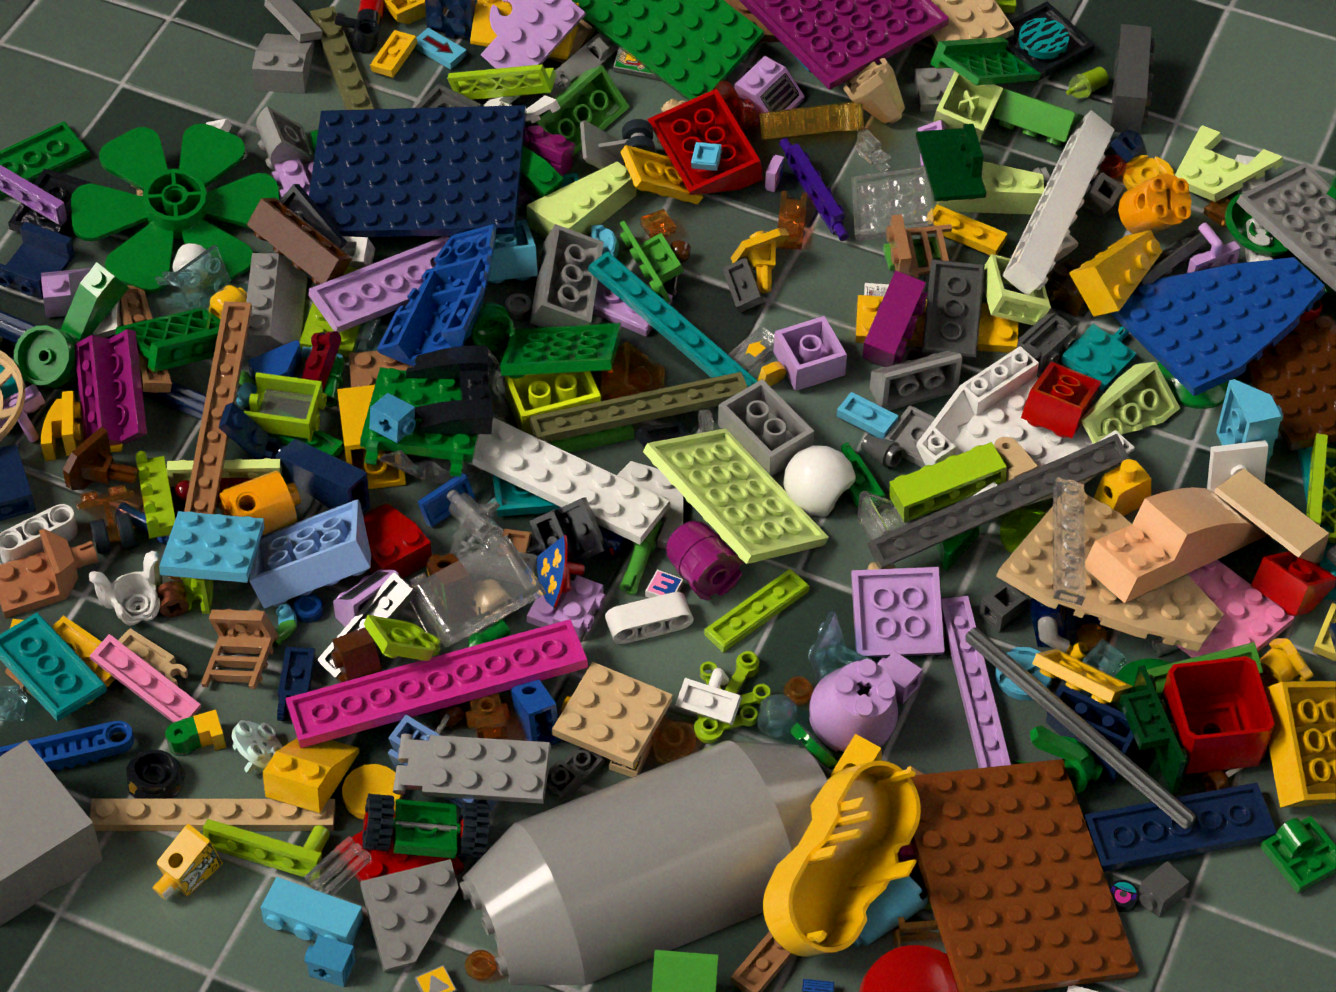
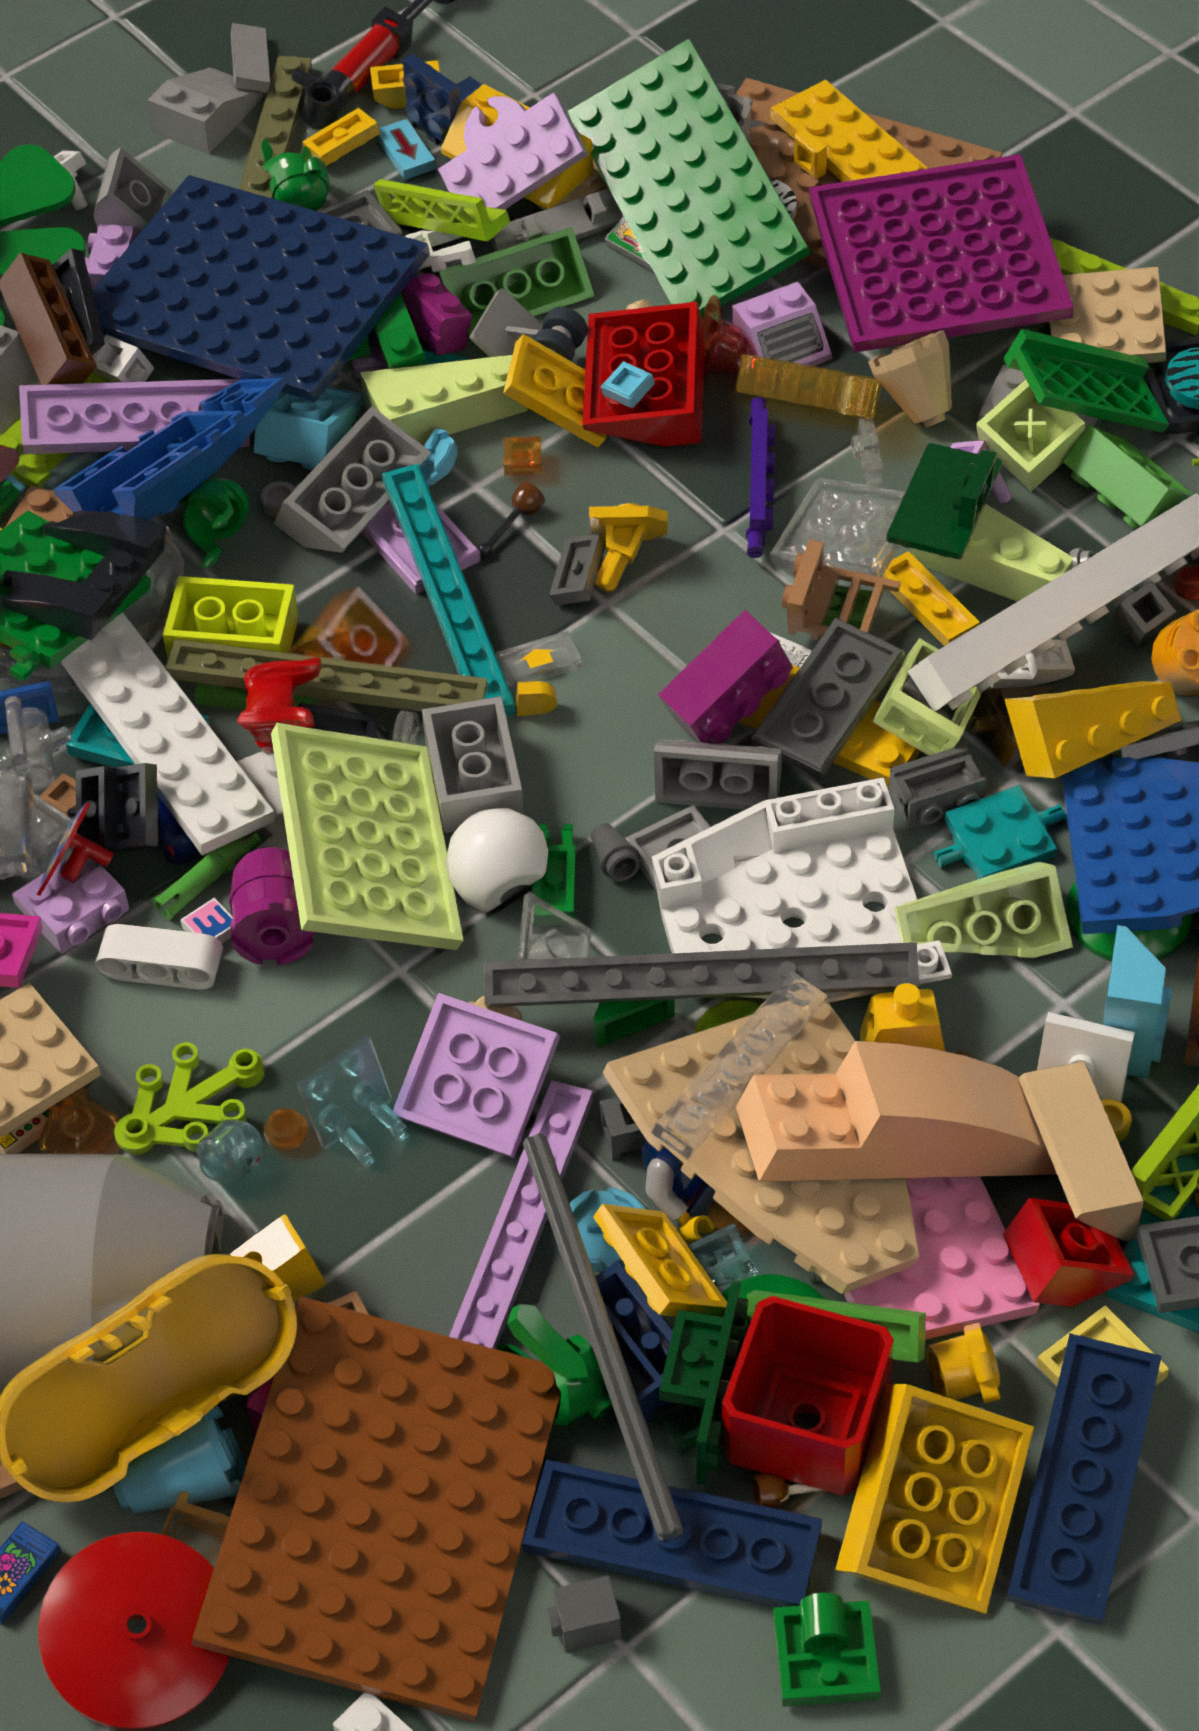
camera: 30 degrees right, 0 degrees up
green plate [500,323,622,379] -> none
bright green bracket [620,221,684,303] -> none
white plate [675,668,742,725] -> none
lime tile [704,568,810,653] -> none
lavender tile [765,155,784,192] -> none
lavender brick [773,316,847,391] -> none
clear orange hinge [777,191,808,250] -> none
green tile [790,722,839,771] -> none
lavender cone [809,659,898,752] -> none
medium azure plate [836,392,898,438] -> none
lavender brick [878,651,922,704] -> none
lime brick [889,442,1007,523] -> none
tan leg [994,437,1038,481] -> none
red slope [1021,362,1102,438] -> none
tile [1109,880,1139,912] -> none
none -> red hair [237,657,322,754]
none -> green hair [261,139,330,211]

